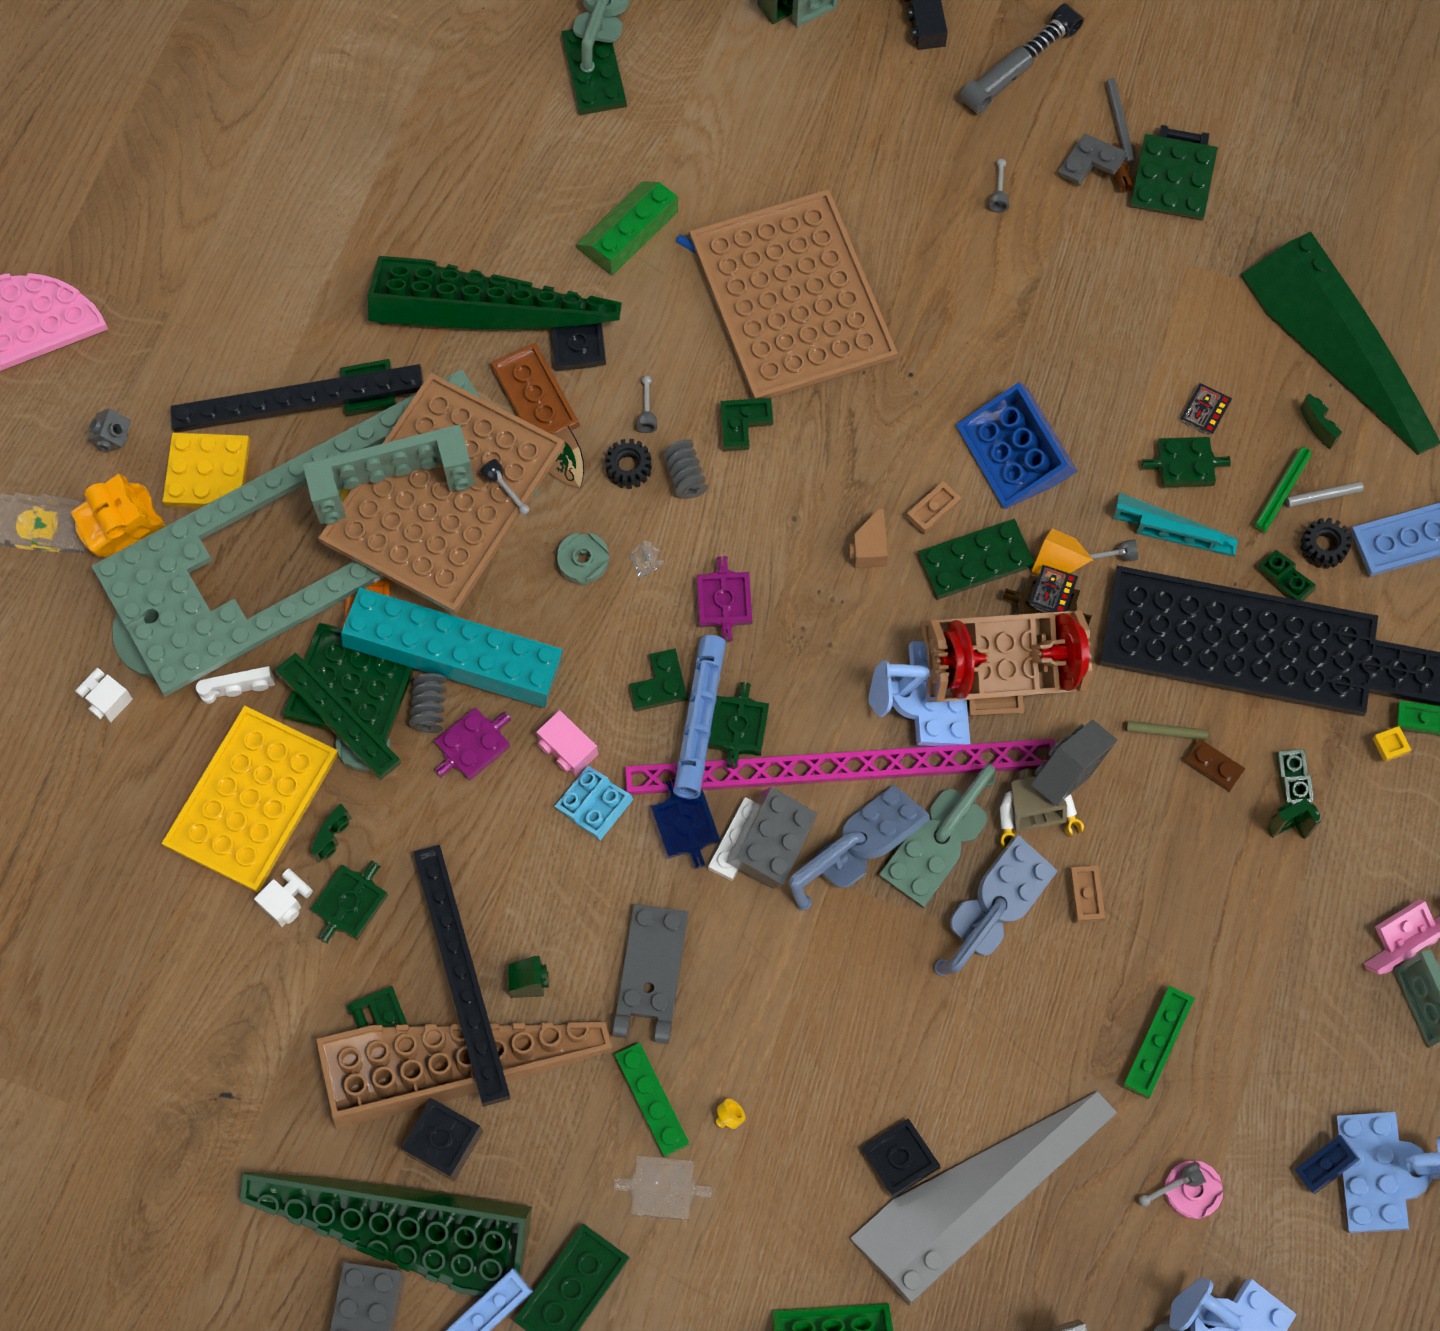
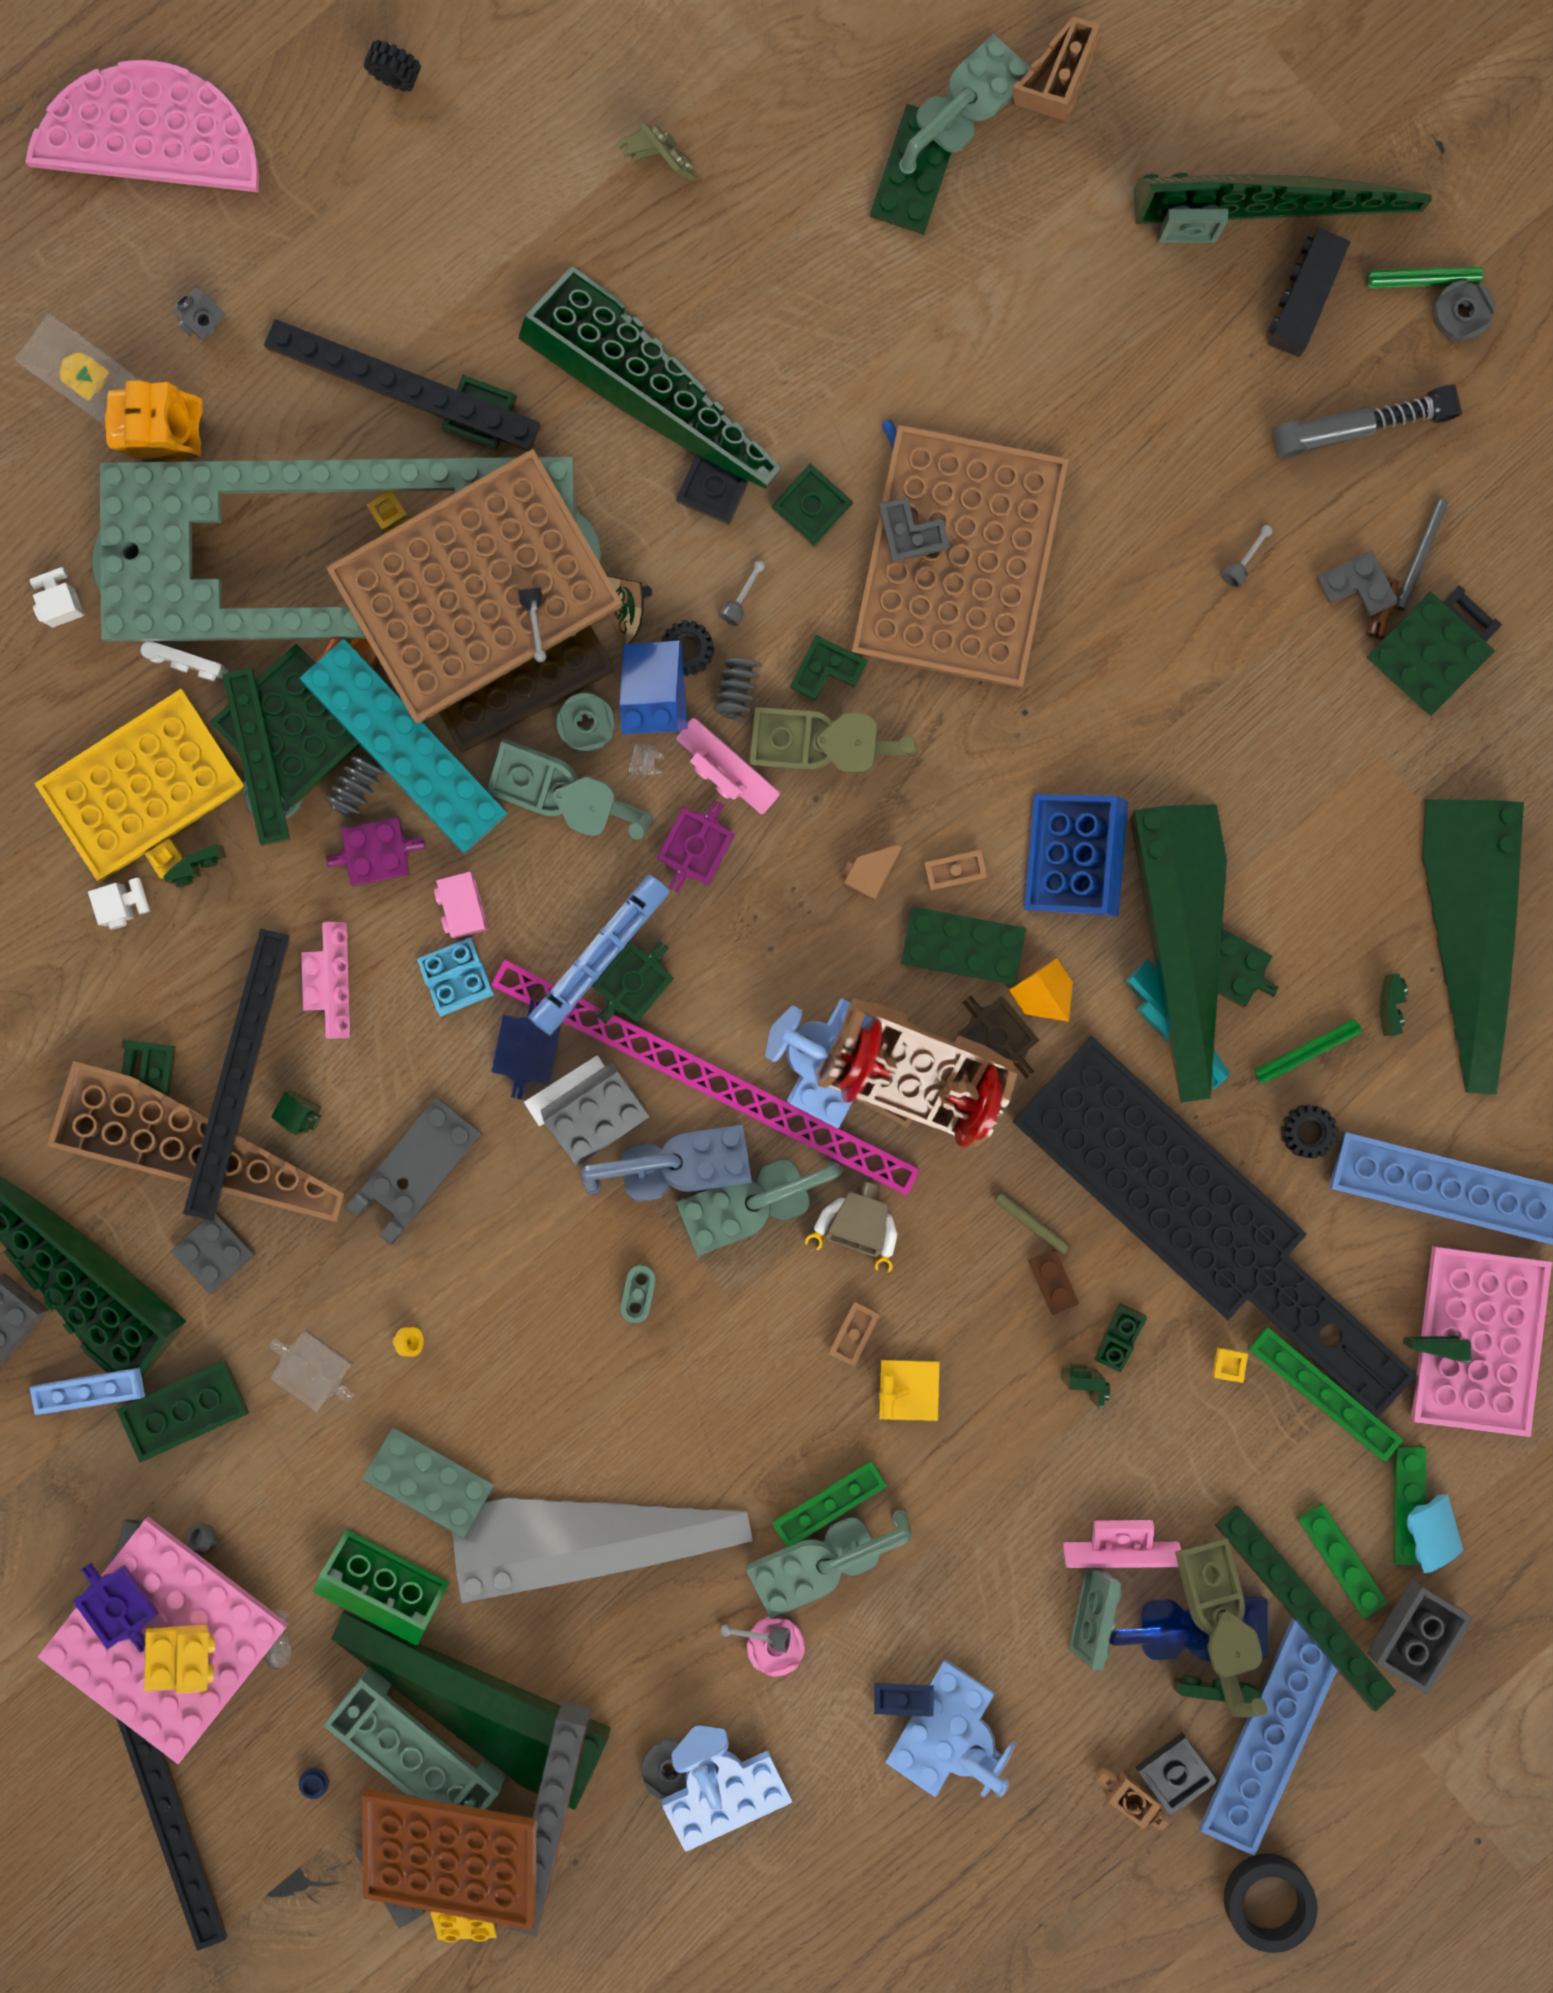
camera: 30 degrees right, 20 degrees up
yellow plate [162,433,250,508] -> none
sand green plate [303,424,476,524] -> none
dark green plate [310,860,388,944] -> none
black container [401,1098,483,1182] -> none
dark orange tile [490,342,580,435] -> none
green slope [576,181,678,276] -> none
green plate [615,1042,690,1158] -> none
dark green plate [630,648,688,712] -> none
black plate [861,1118,940,1199] -> none
sand blue plate [934,835,1058,976] -> none
piece [1029,565,1078,613] -> none
dark grey brick [1032,720,1118,806] -> none
dark grey hinge [1089,539,1138,561] -> none
piece [1180,383,1232,434] -> none
dark green slope [1258,550,1316,601] -> none
light grey bar [1286,482,1364,507] -> none
none -> yellow tile [145,838,184,879]
none -> dark grey plate [171,1212,256,1294]
none -> bright pink bracket [301,922,350,1039]
none -> sand green plate [362,1428,494,1539]
none -> black tyre [363,40,421,92]
none -> dark brown plate [439,625,615,753]
none -> sand green plate [487,738,654,840]
none -> olive plate [617,122,697,182]
none -> blue slope [619,641,688,734]
none -> sand green plate [620,1264,656,1323]
none -> bright pink bracket [676,718,781,814]
none -> sand green plate [746,1510,912,1619]
none -> olive plate [750,707,919,773]
none -> dark green plate [771,463,853,547]
none -> dark grey plate [879,497,950,563]
none -> yellow plate [879,1360,940,1421]
none -> dark green wedge [1130,804,1227,1103]

